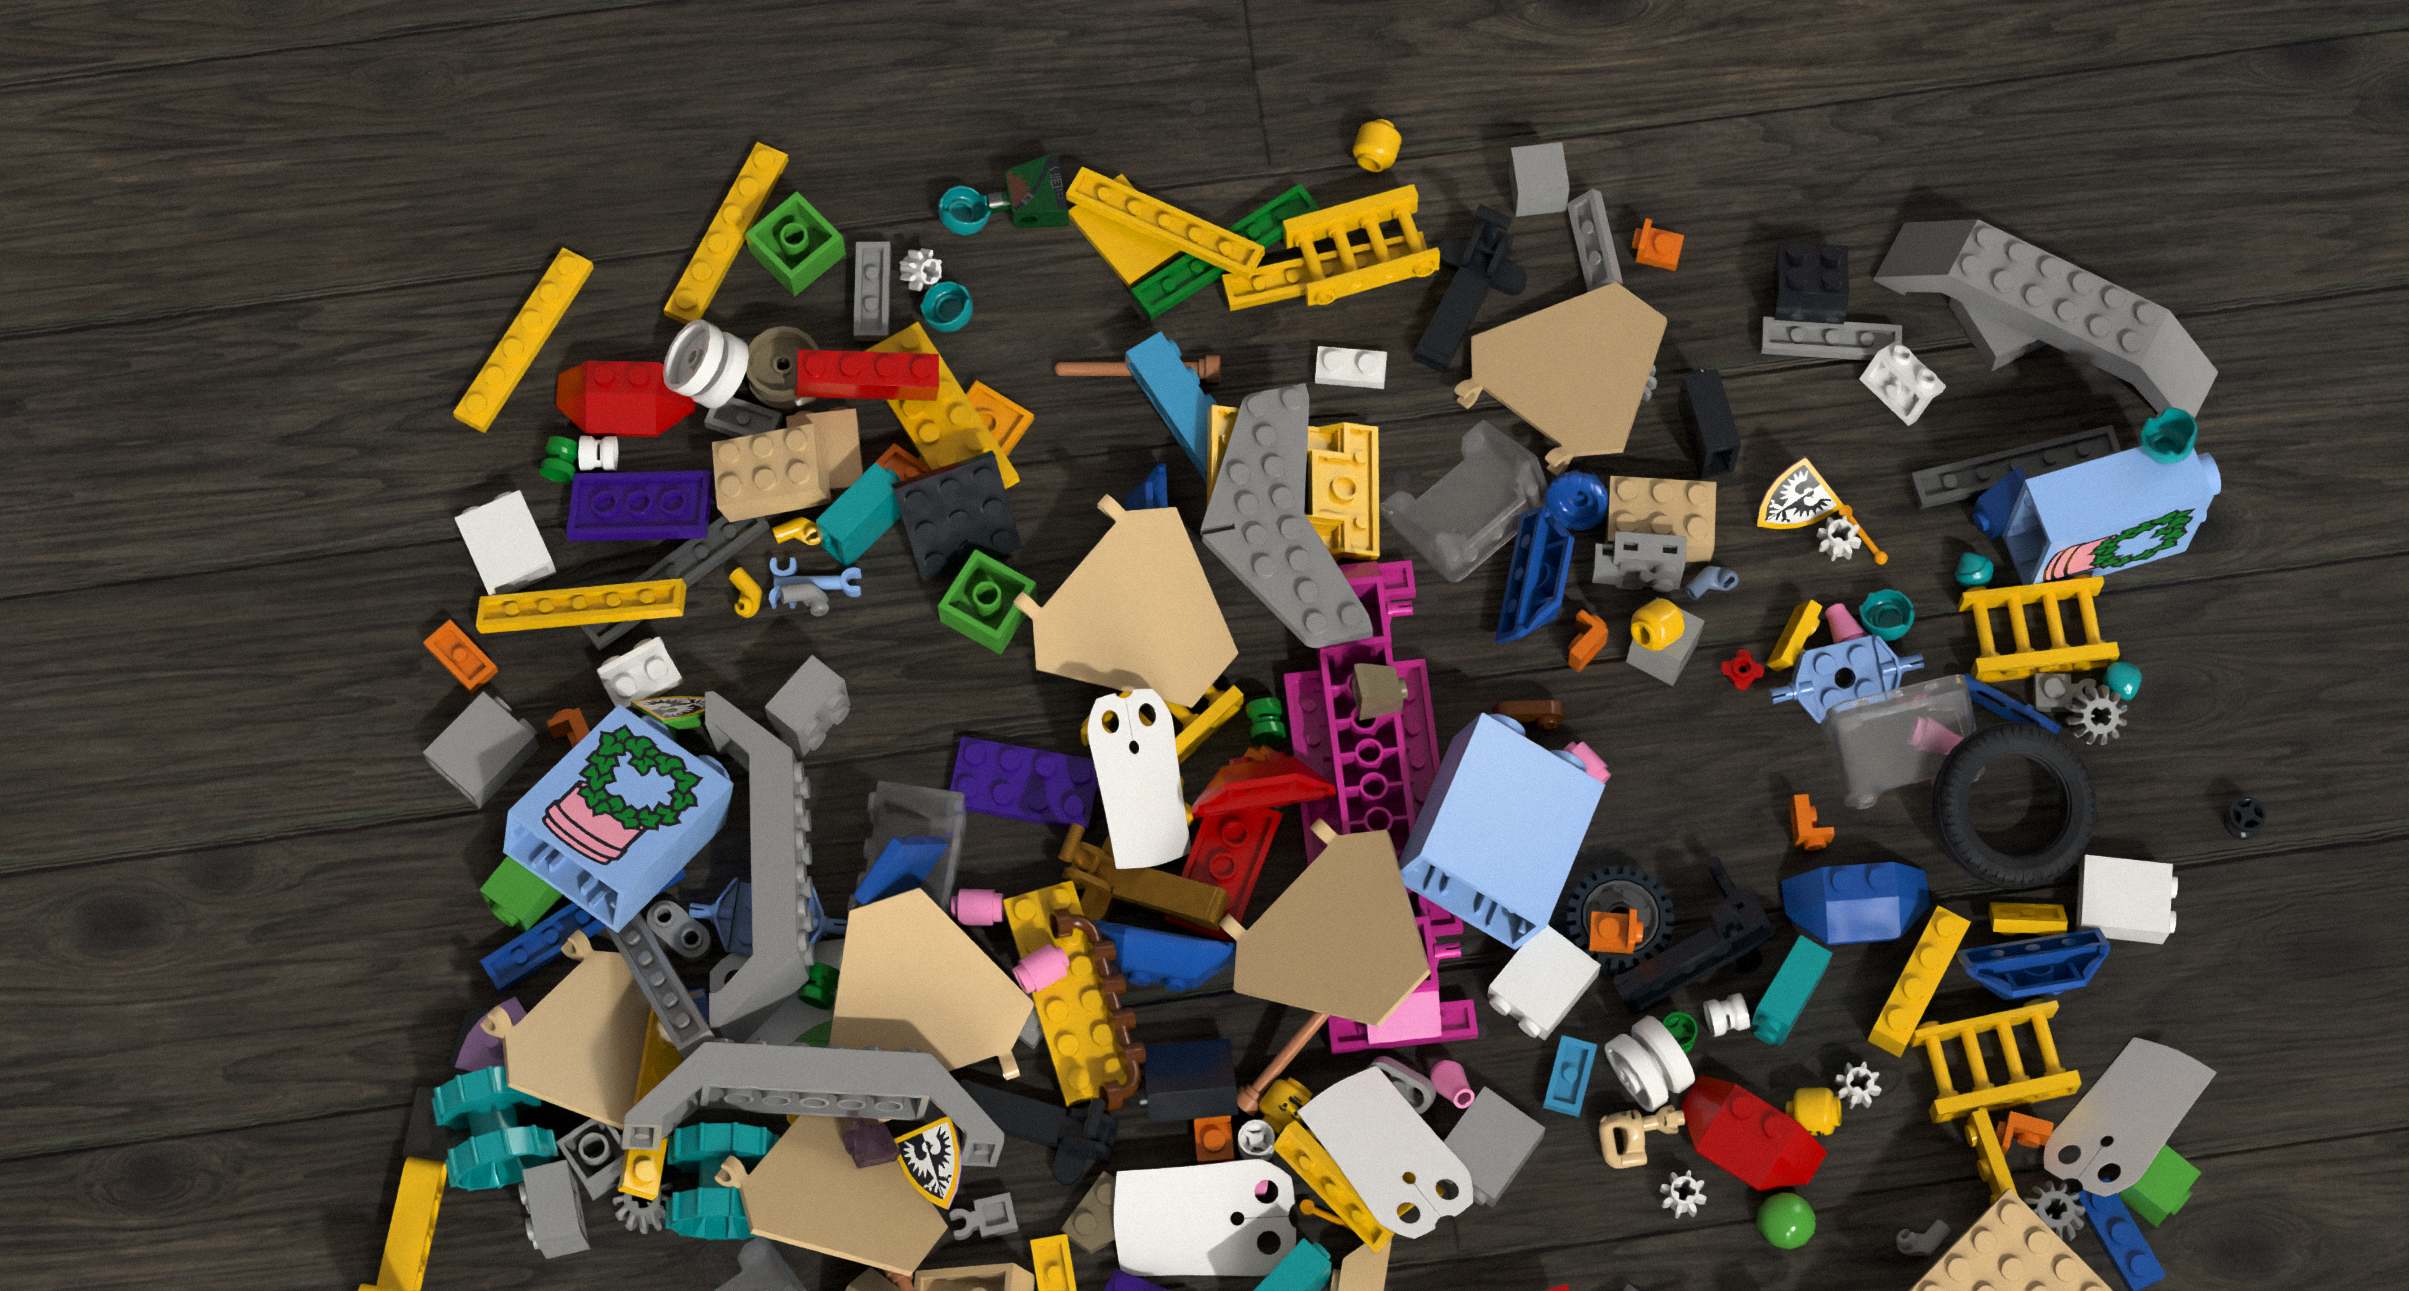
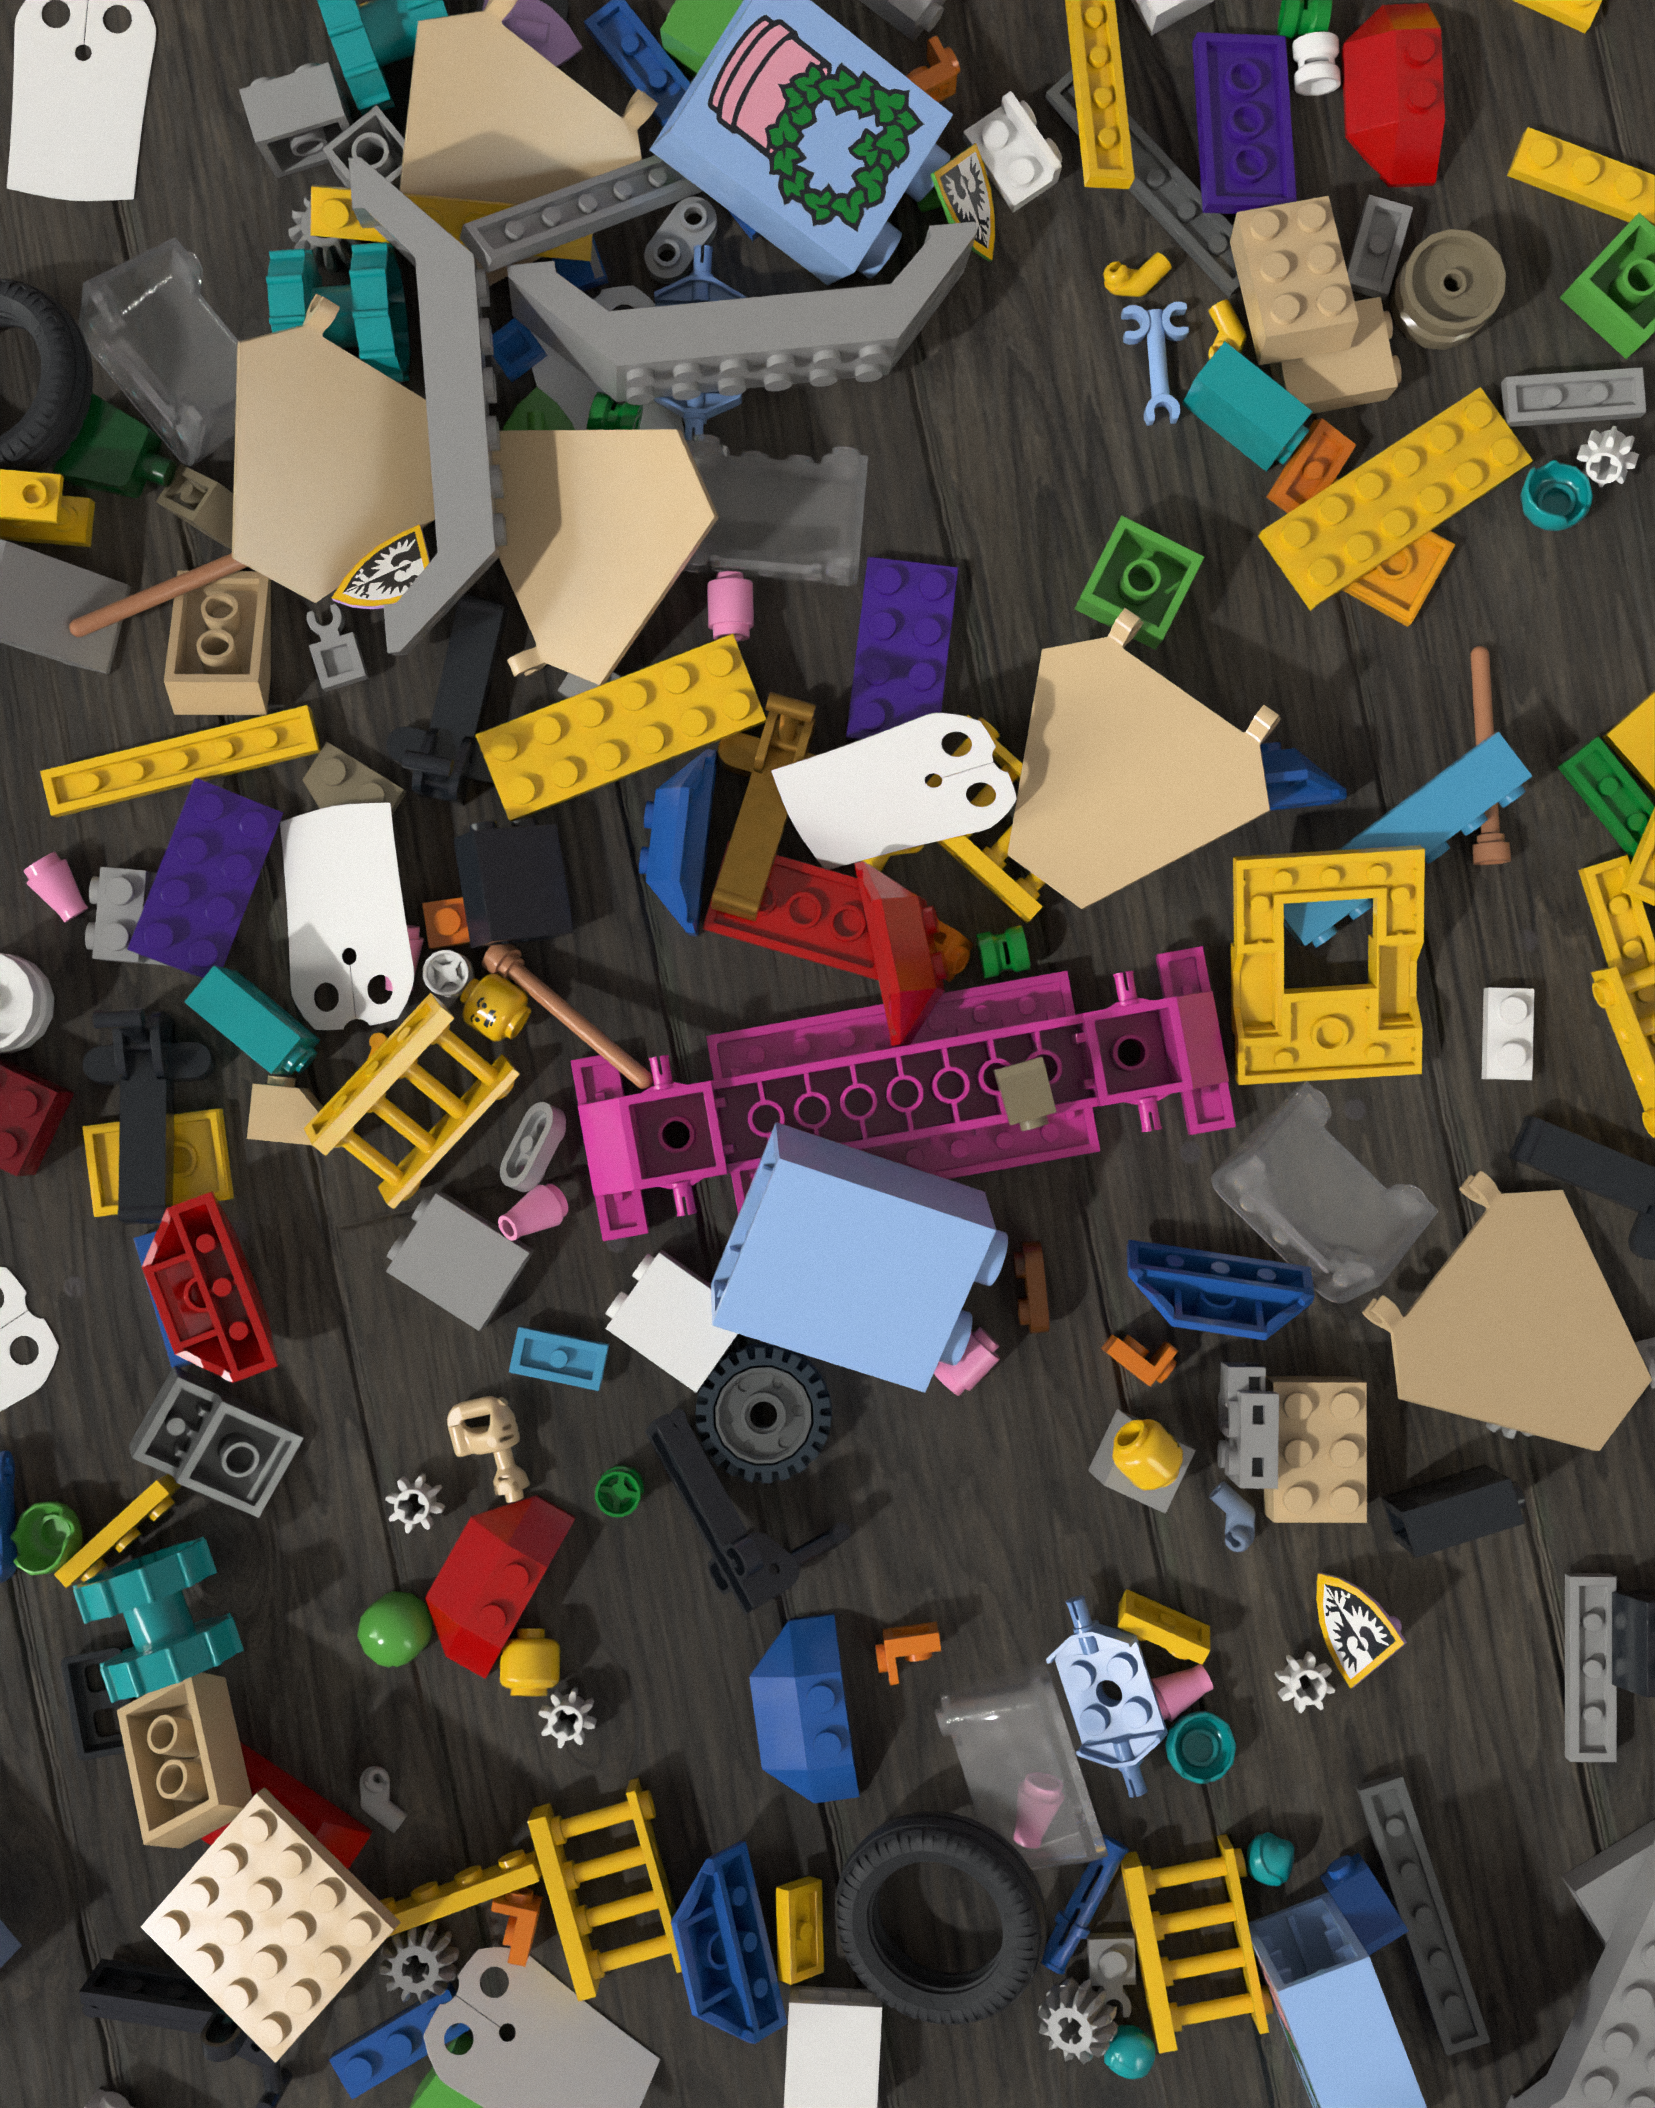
camera: 85 degrees right, 20 degrees up
white wheel [663,319,749,409] -> none
light grey brick [764,655,850,757] -> none
light grey arm [779,582,829,616] -> none
red brick [796,350,939,401] -> none
bracket [842,1117,901,1169] -> none
blue tile [853,836,949,904] -> none
black plate [891,450,1022,582] -> none
bright pink brick [1012,943,1070,994] -> none
reddish brown bar [1049,908,1146,1111] -> none
light grey wing [1200,383,1373,648] -> none
tan flag [1218,818,1431,1027] -> none
white piece [1297,1066,1473,1239] -> none
blue hair [1544,469,1609,531] -> none
orange bracket [1589,908,1643,954] -> none
white wheel [1605,1015,1695,1112] -> none
white wheel [1703,993,1750,1037] -> none
red plate [1721,649,1764,690] -> none
teal brick [1749,935,1833,1046] -> none
light orange hinge [1838,505,1888,565] -> none
white bracket [1859,341,1946,426] -> none
yellow arch [1867,905,1971,1058] -> none

